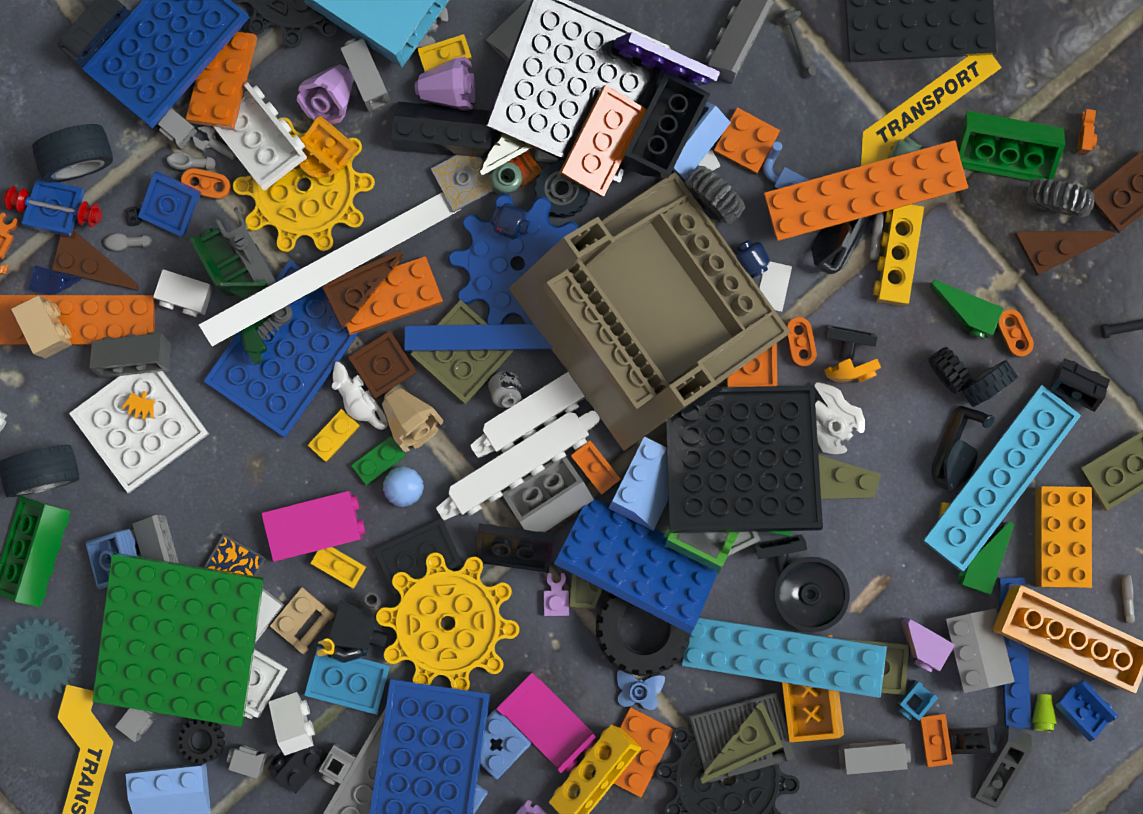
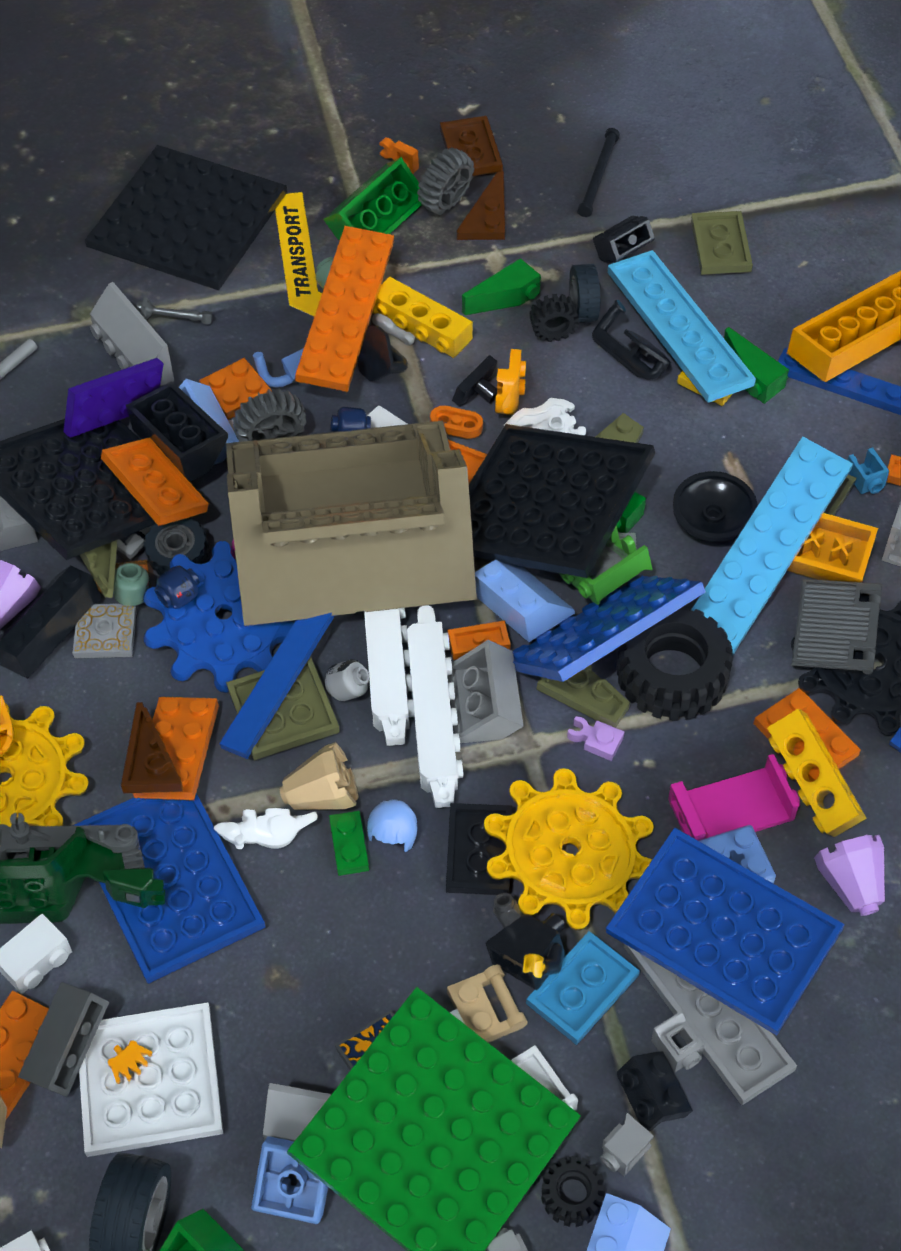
camera: 60 degrees left, 30 degrees down
white sticker [199,192,460,346] -> none
dark pink panel [261,491,366,562] -> none
white brick [269,692,315,755] -> none
yellow plate [308,409,360,462] -> none
yellow plate [310,547,367,589] -> none
reddish brown plate [349,331,417,399] -> none
black plate [476,523,554,573] -> none
medium blue animal [617,670,665,710] -> none
olive wing [700,702,783,784] -> none
black tile [753,534,807,572] -> none
lavender slope [901,618,955,672] -> none
light grey slope [946,608,1015,693] -> none
orange plate [997,309,1034,357] -> none
light orange brick [1035,486,1092,588] -> none
light grey piece [1121,574,1135,624] -> none

